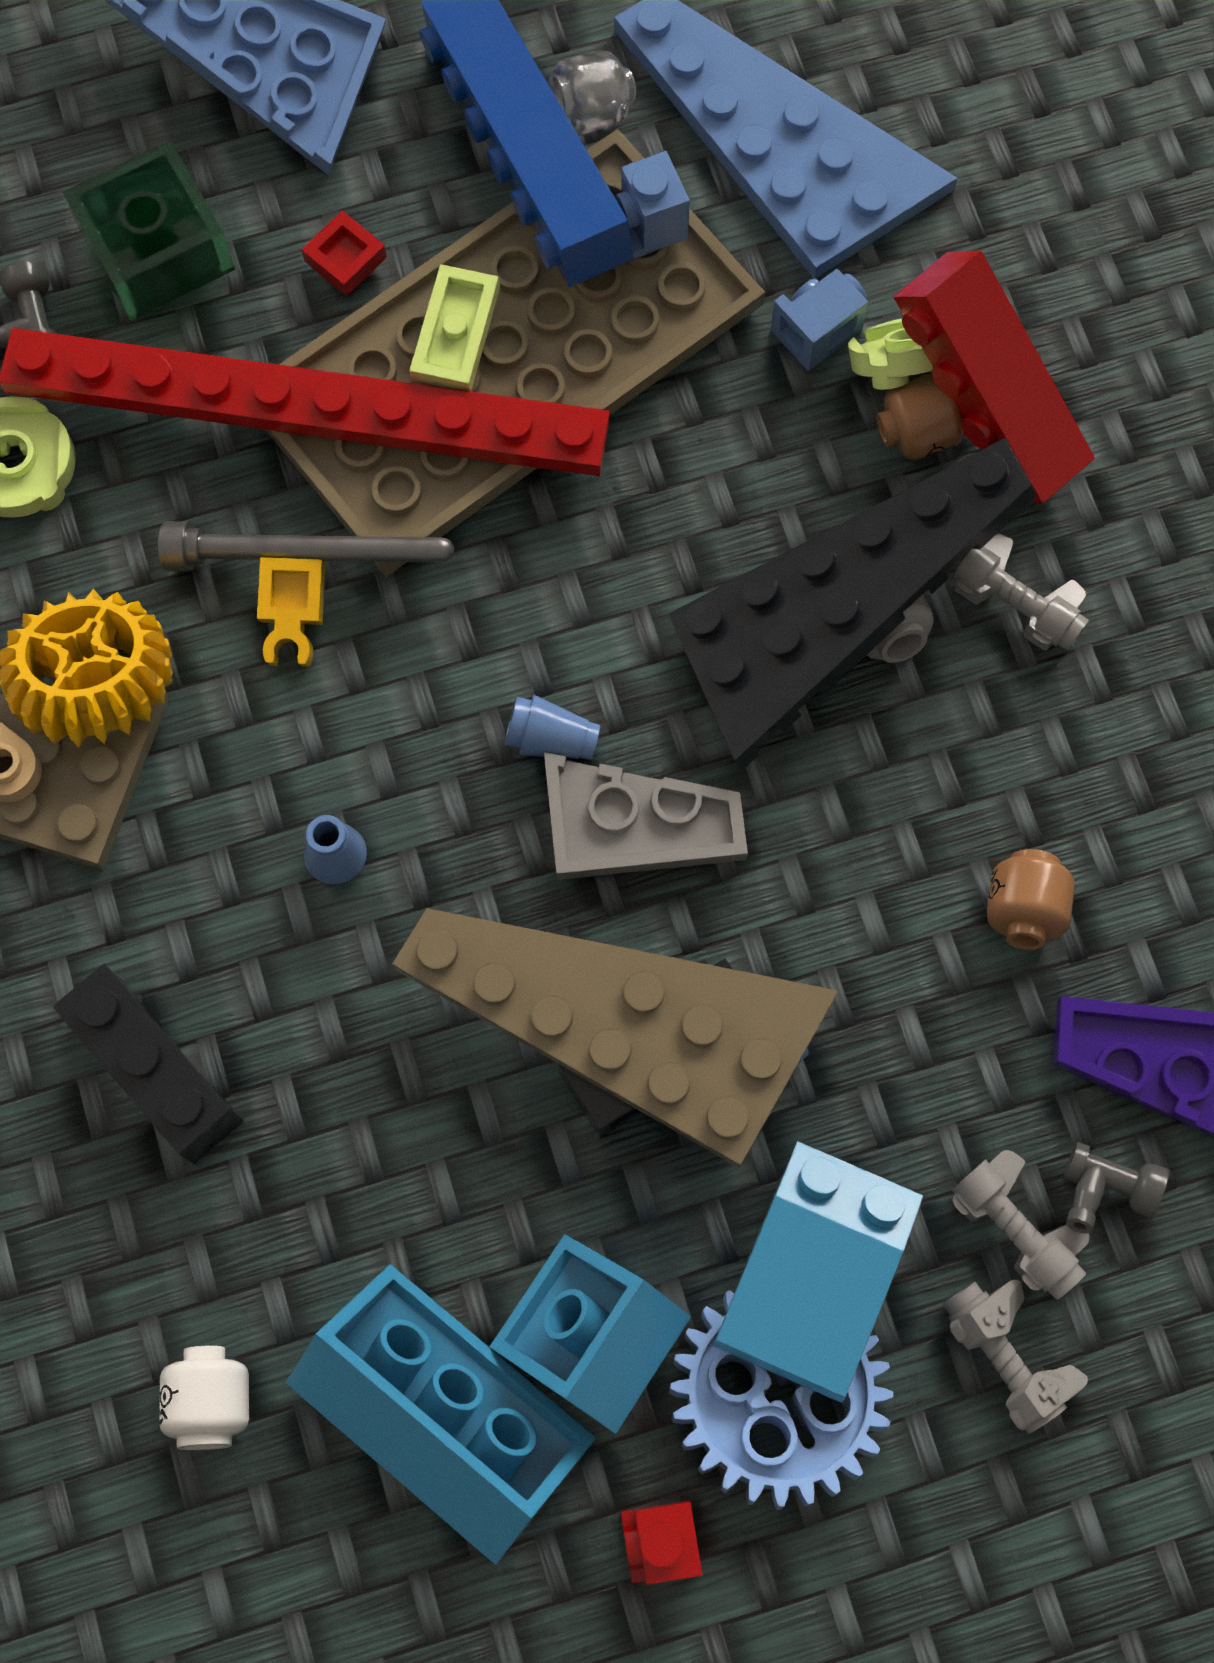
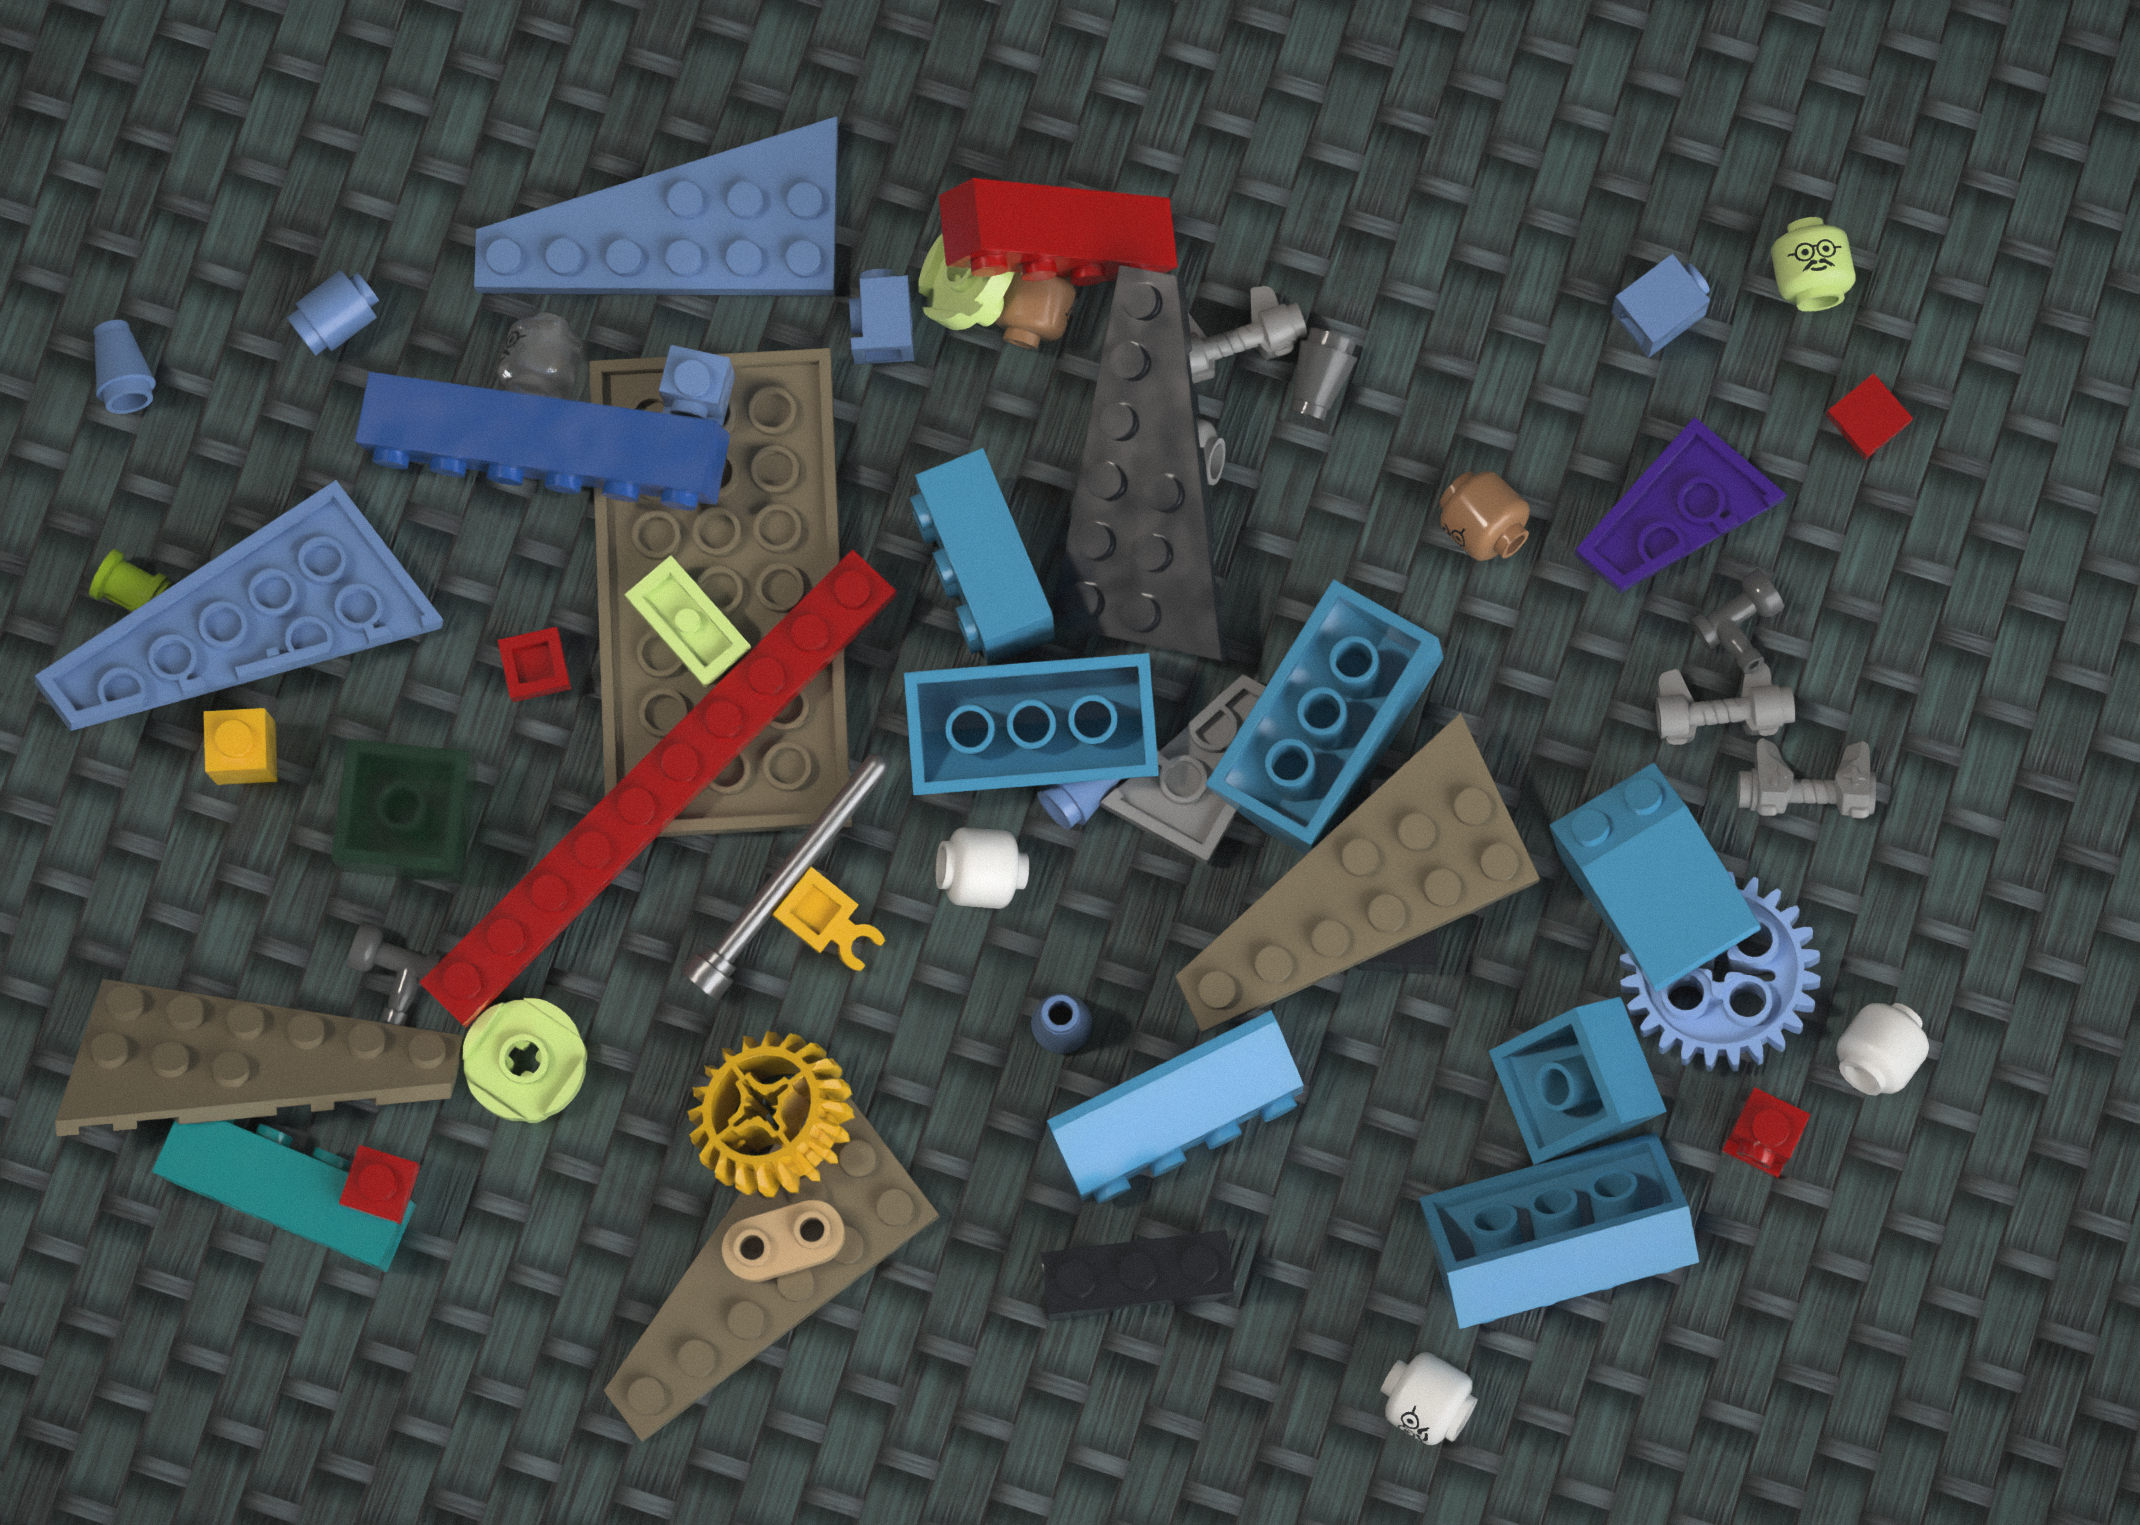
camera: 50 degrees left, 5 degrees up
none -> yellow brick [204,708,277,785]
none -> dark azure slope [904,653,1159,795]
none -> dark azure brick [909,448,1055,666]
none -> white head [936,827,1029,909]
none -> slope [1047,1010,1304,1204]
none -> dark azure slope [1205,579,1444,856]
none -> dark grey cone [1291,328,1357,421]
none -> white head [1836,1003,1929,1096]

